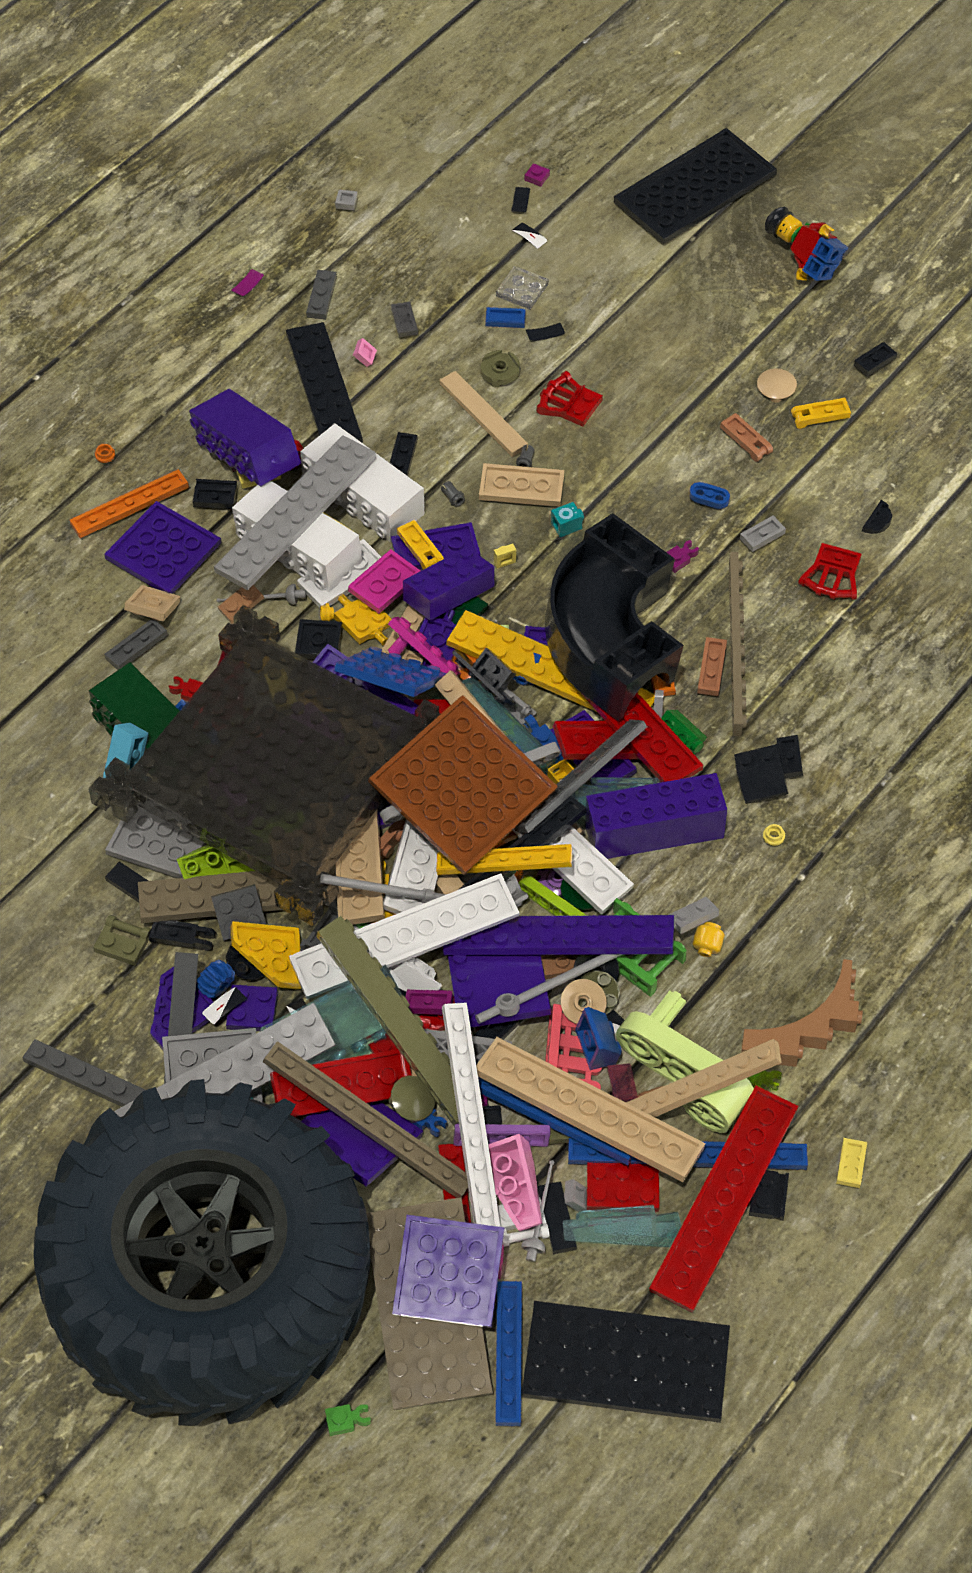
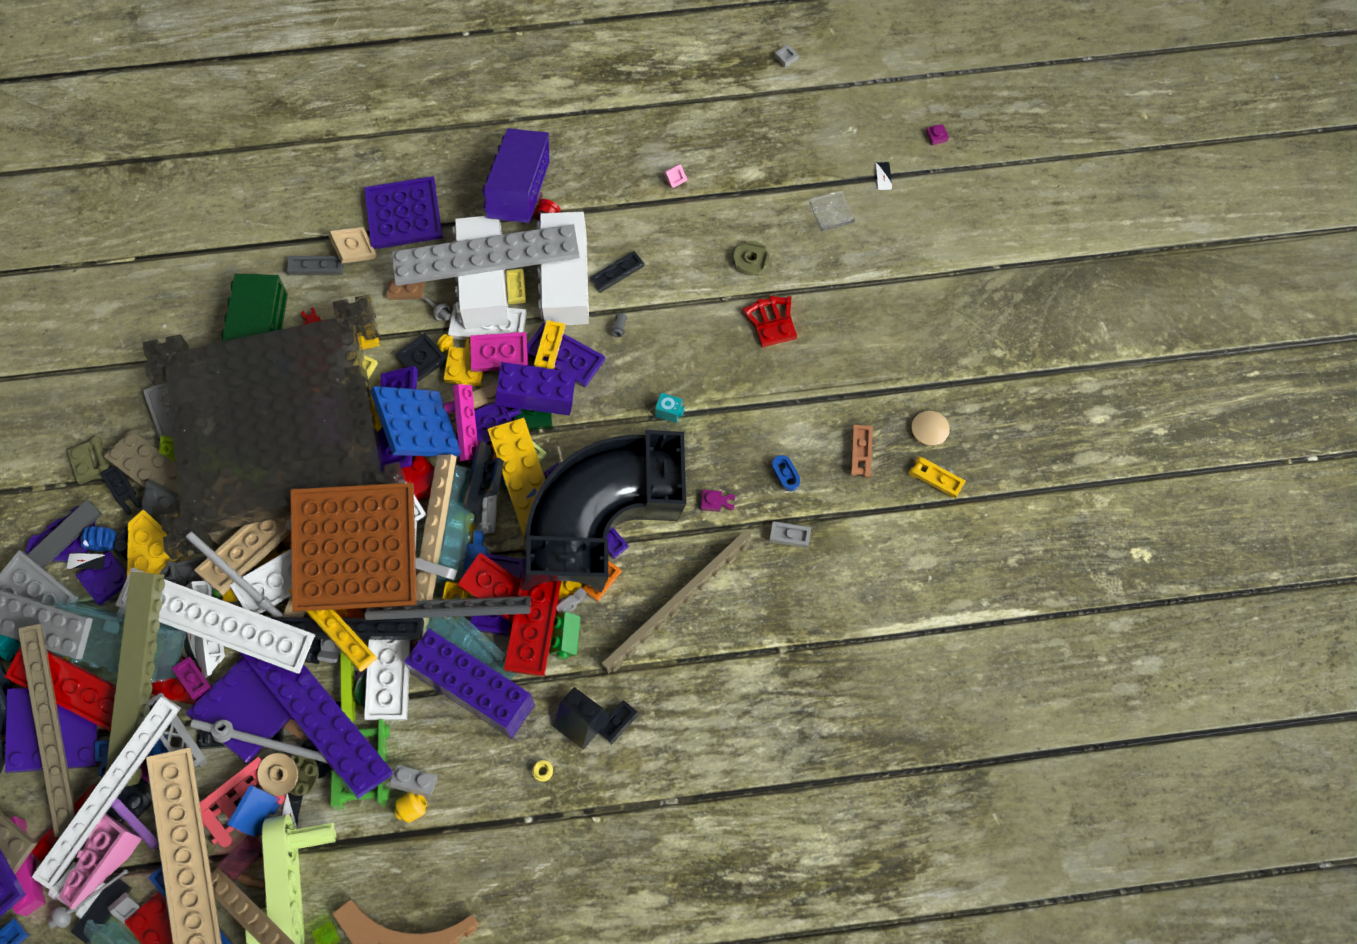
camera: 45 degrees right, 10 degrees up
orange plate [70,469,189,538] -> none
orange plate [95,444,115,463] -> none
medium azure brick [101,723,148,796] -> none
black tile [105,861,148,903] -> none
black plate [192,479,237,509] -> none
magenta sticker [231,269,264,296] -> none
black plate [286,322,363,443] -> none
dark grey plate [306,270,337,320] -> none
olive dish [389,1075,435,1123] -> none
flat silver plate [391,301,418,338] -> none
tan tile [439,371,528,457] -> none
tan plate [479,463,564,507] -> none
blue tile [485,307,526,328] -> none
light yellow plate [494,544,516,569] -> none
black sticker [511,187,530,212] -> none
dark grey pin [516,445,535,467] -> none
black sticker [526,323,565,341] -> none
black plate [613,128,777,244] -> none
nougat plate [697,637,727,696] -> none
piece [765,207,848,281] -> none
red plate [798,543,862,600] -> none
black plate [854,341,897,377] -> none
black tile [862,500,892,534] -> none

